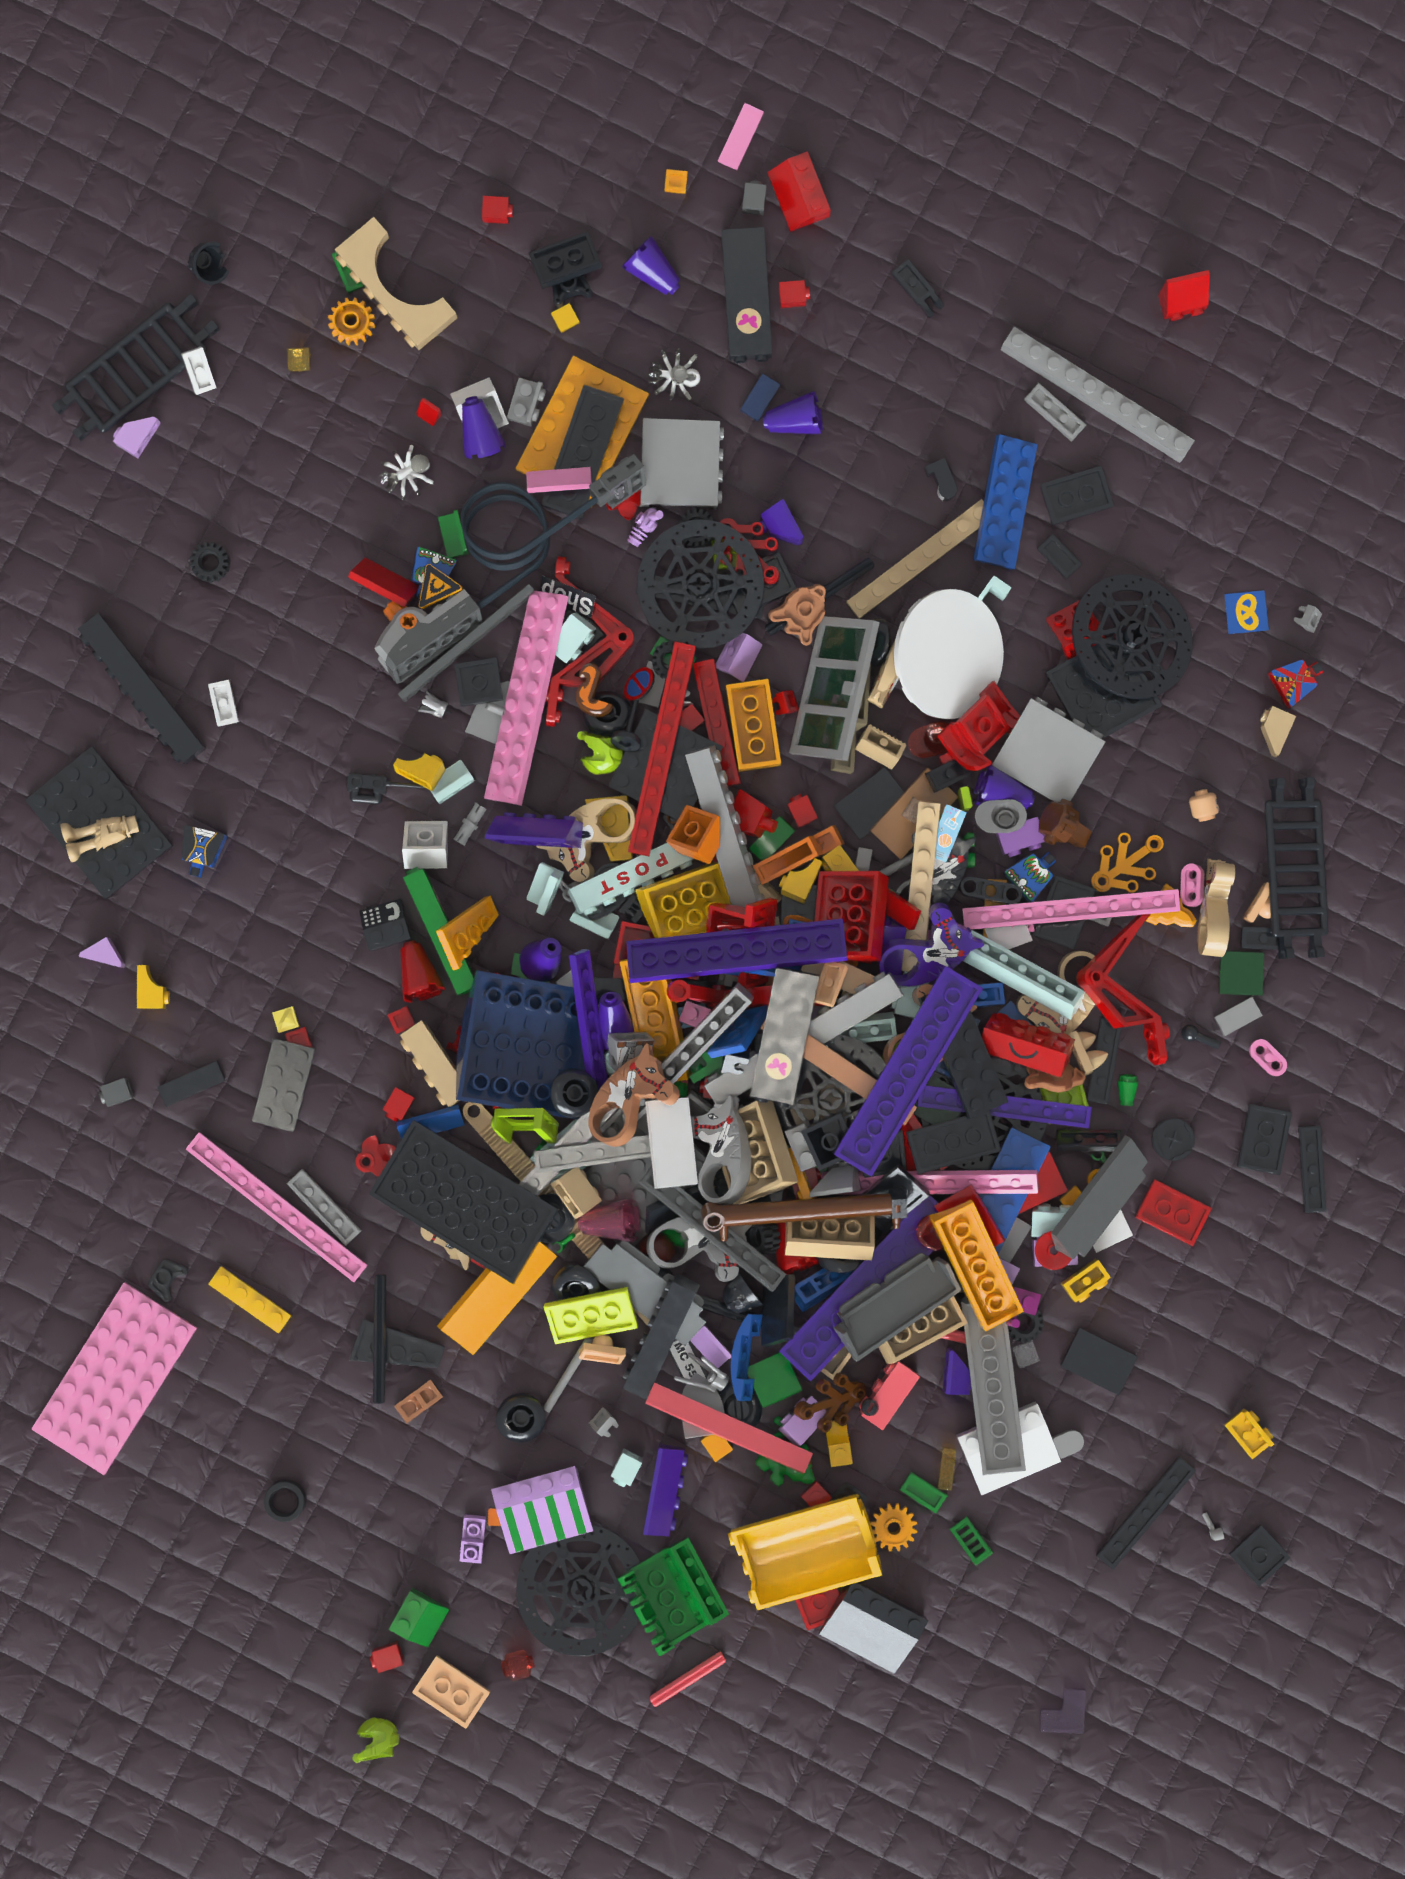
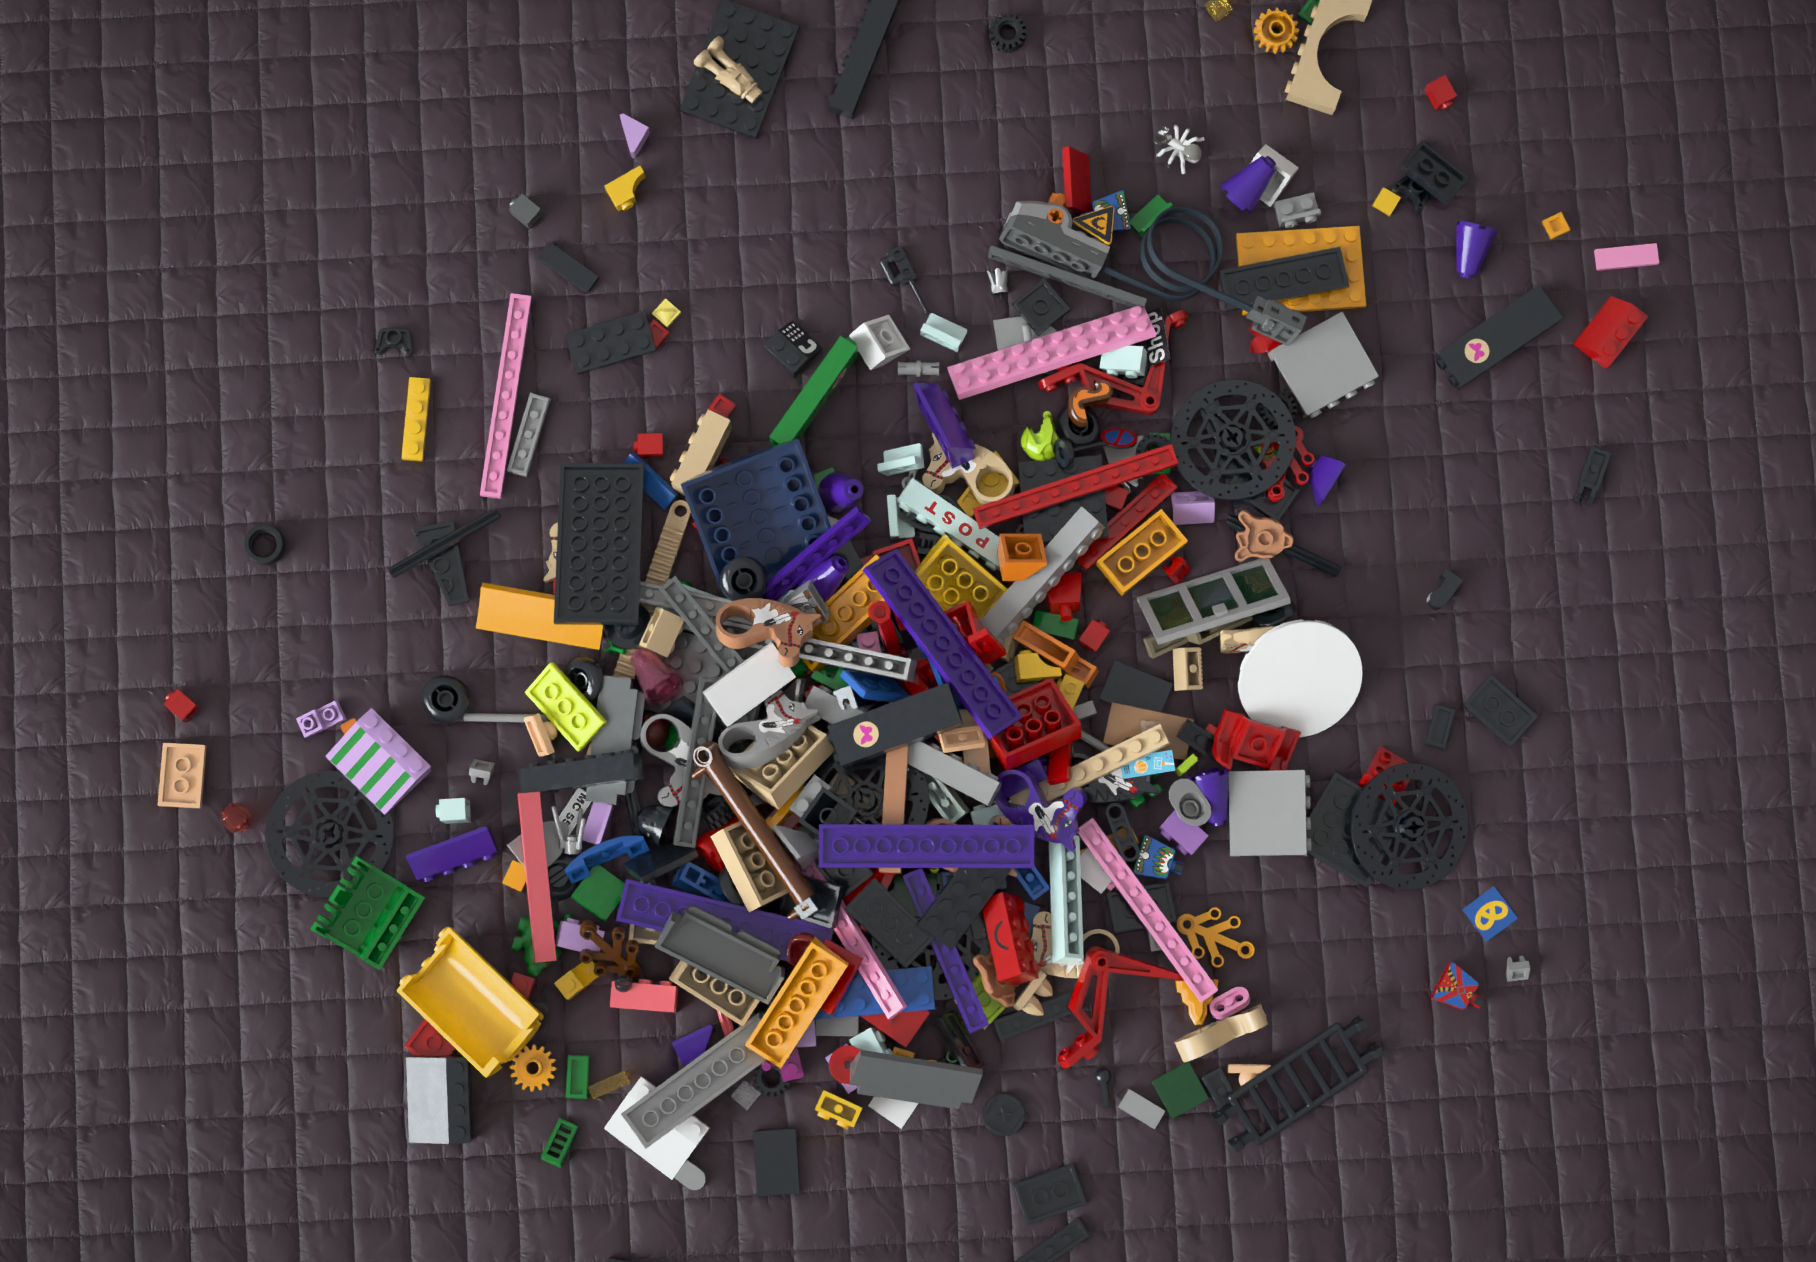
camera: 55 degrees right, 5 degrees down
bright pink plate [32,1282,197,1475] -> none
torso [182,825,227,878] -> none
white plate [208,680,239,727] -> none
lime helmet [352,1717,399,1763] -> none
red plate [355,1135,396,1177] -> none
green slope [389,1588,449,1647] -> none
yellow arch [393,753,446,791] -> none
nougat slope [394,1380,443,1424] -> none
red cone [400,940,445,1003] -> none
red slope [417,398,442,426] -> none
light orange wing [436,895,499,970] -> none
lime panel [491,1108,559,1144] -> none
bright pink tile [526,467,592,493] -> none
lavender piece [627,507,663,547] -> none
animal [648,348,700,401] -> none
coral axle [649,1652,726,1707] -> none
dark blue tile [740,373,781,422] -> none
dark grey brick [742,181,766,216] -> none
dark purple cone [763,391,823,434] -> none
red brick [779,280,810,308] -> none
tan plate [846,499,984,619] -> none
clear red piece [908,721,949,758] -> none
blue plate [973,434,1038,570] -> none
light aqua panel [978,576,1011,601] -> none
light grey brick [1001,327,1195,463] -> none
light grey tile [1024,383,1086,442] -> none
reddish brown piece [1039,799,1092,848] -> none
green cone [1117,1074,1139,1106] -> none
red tile [1135,1179,1212,1246] -> none
slope [1158,270,1210,321] -> none
light nougat head [1189,789,1219,822] -> none
bright pink plate [1249,1039,1287,1076] -> none
tan slope [1260,706,1296,757] -> none

